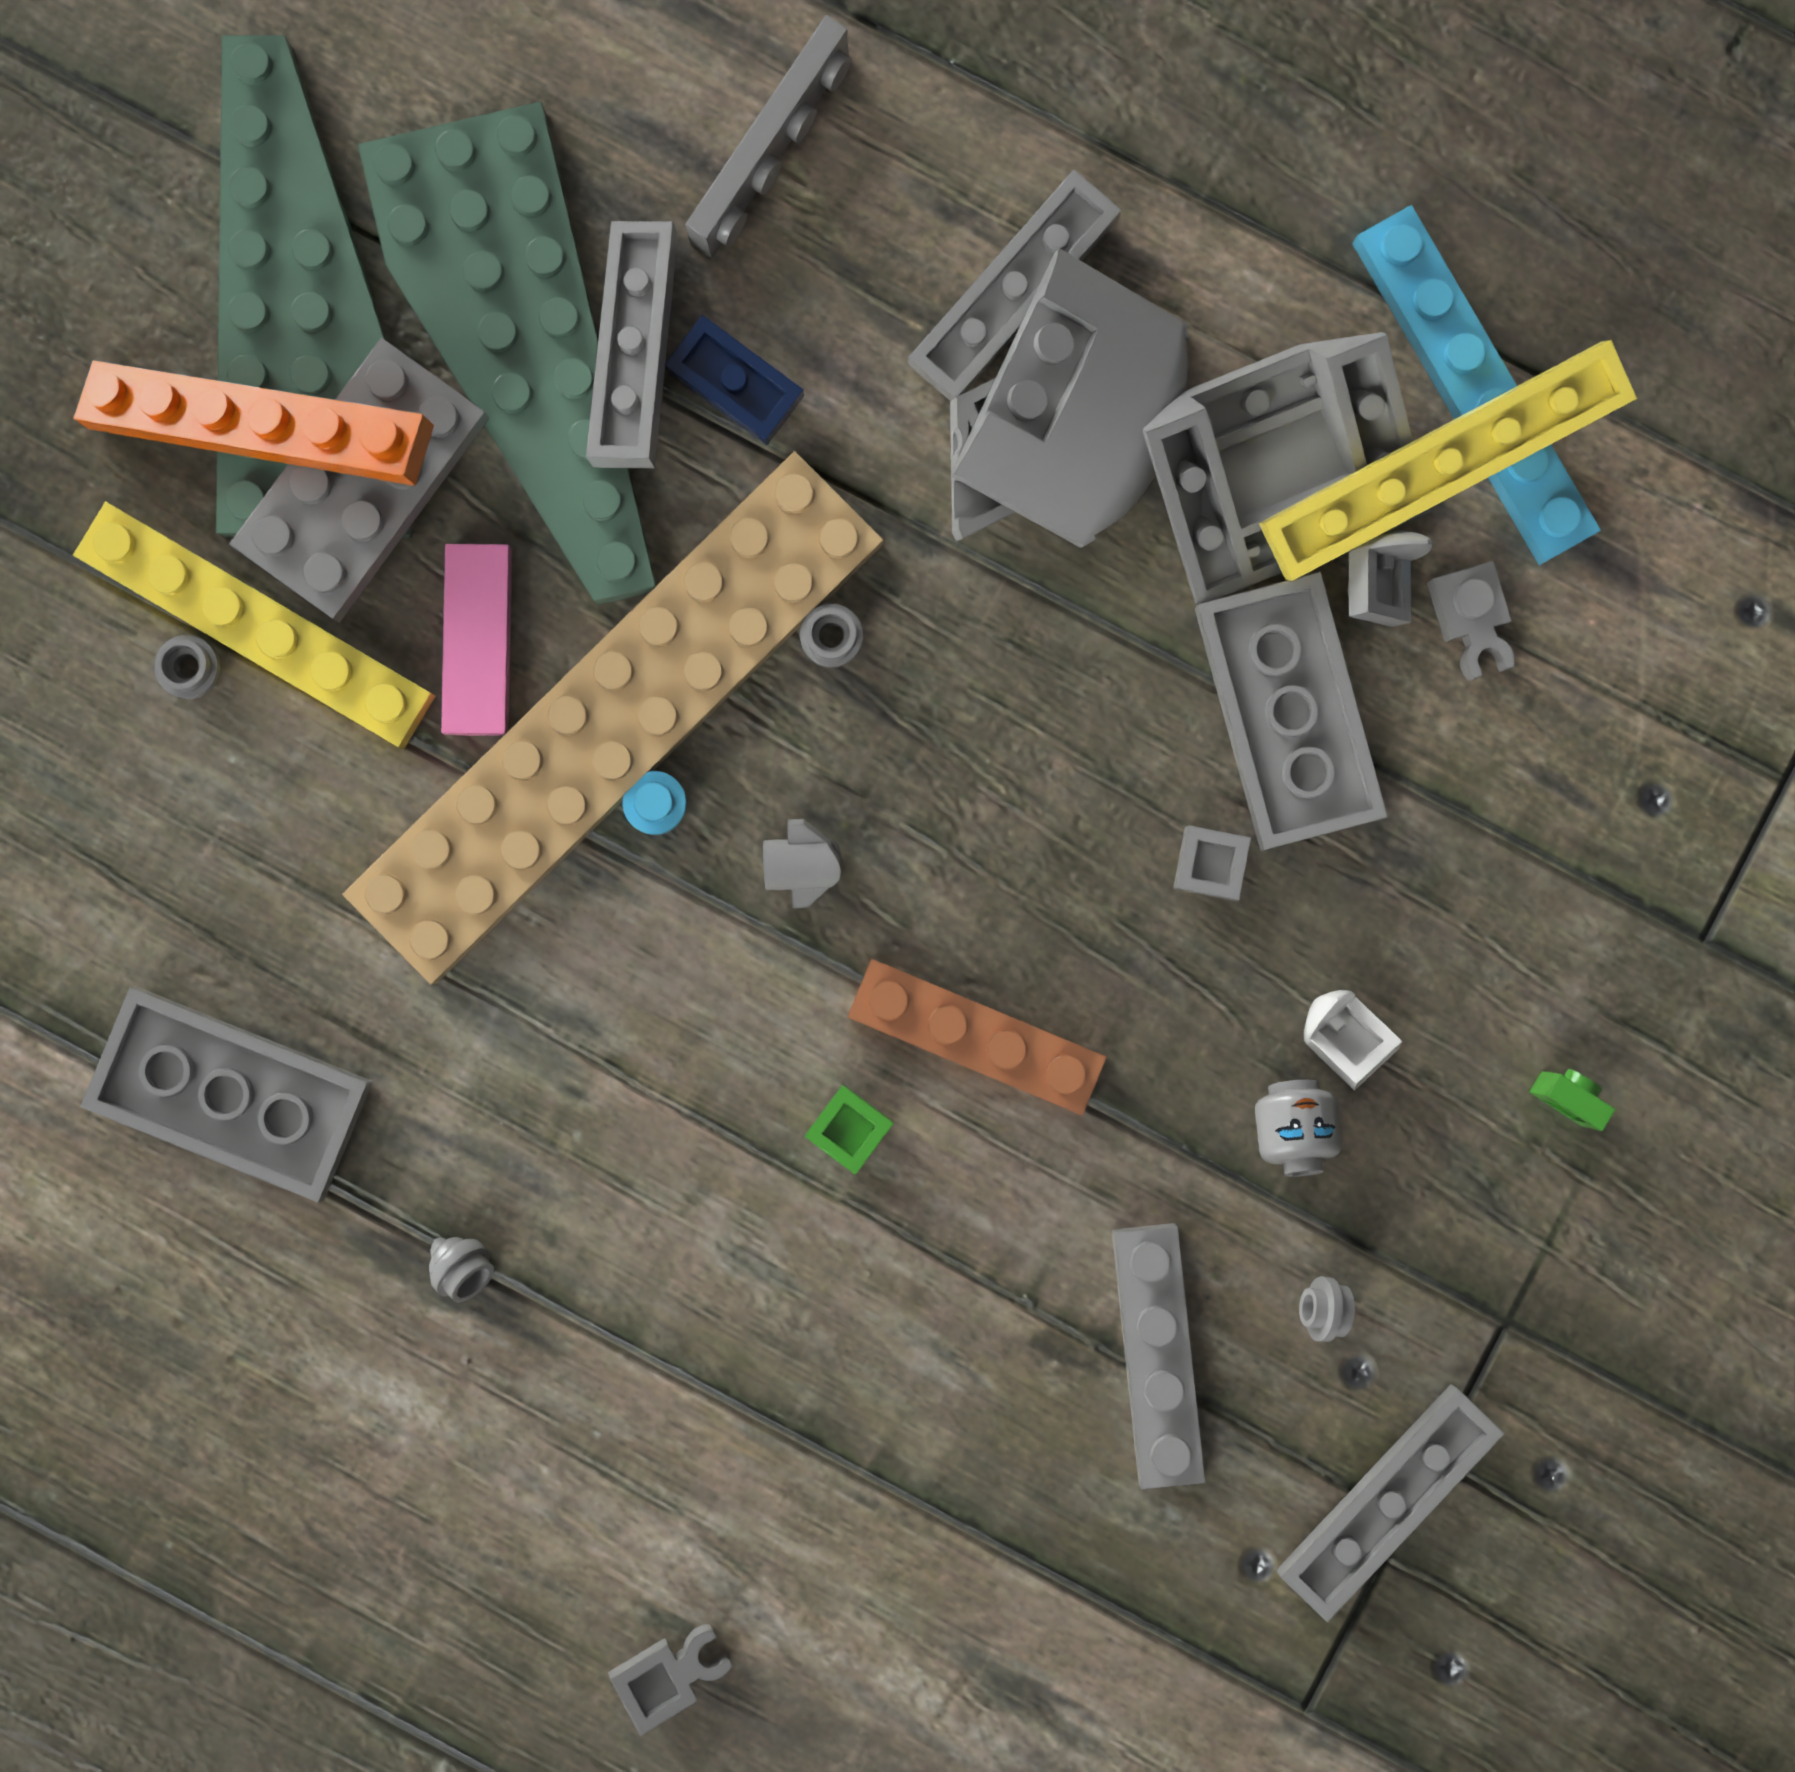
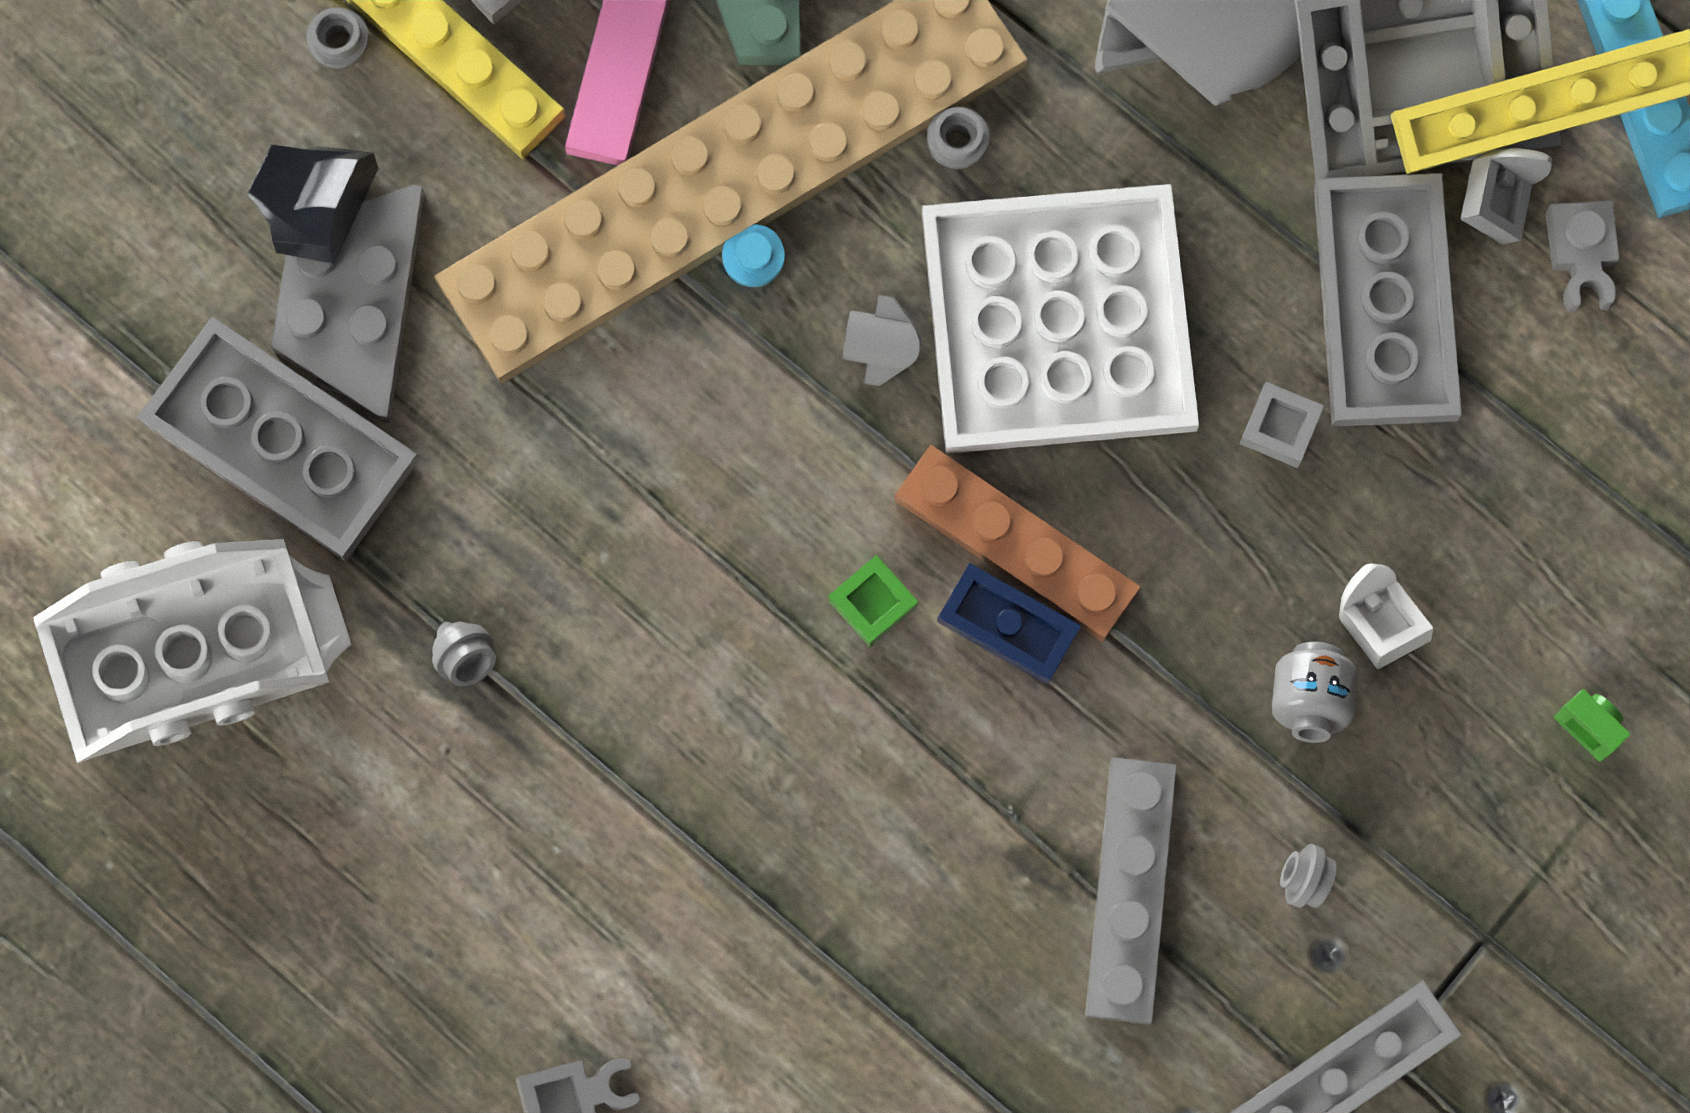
camera: 15 degrees right, 10 degrees down
none -> white slope [33,539,352,763]
none -> black slope [248,144,378,264]
none -> light grey wing [271,185,425,423]
none -> white plate [922,184,1199,454]
none -> dark blue plate [937,563,1081,685]

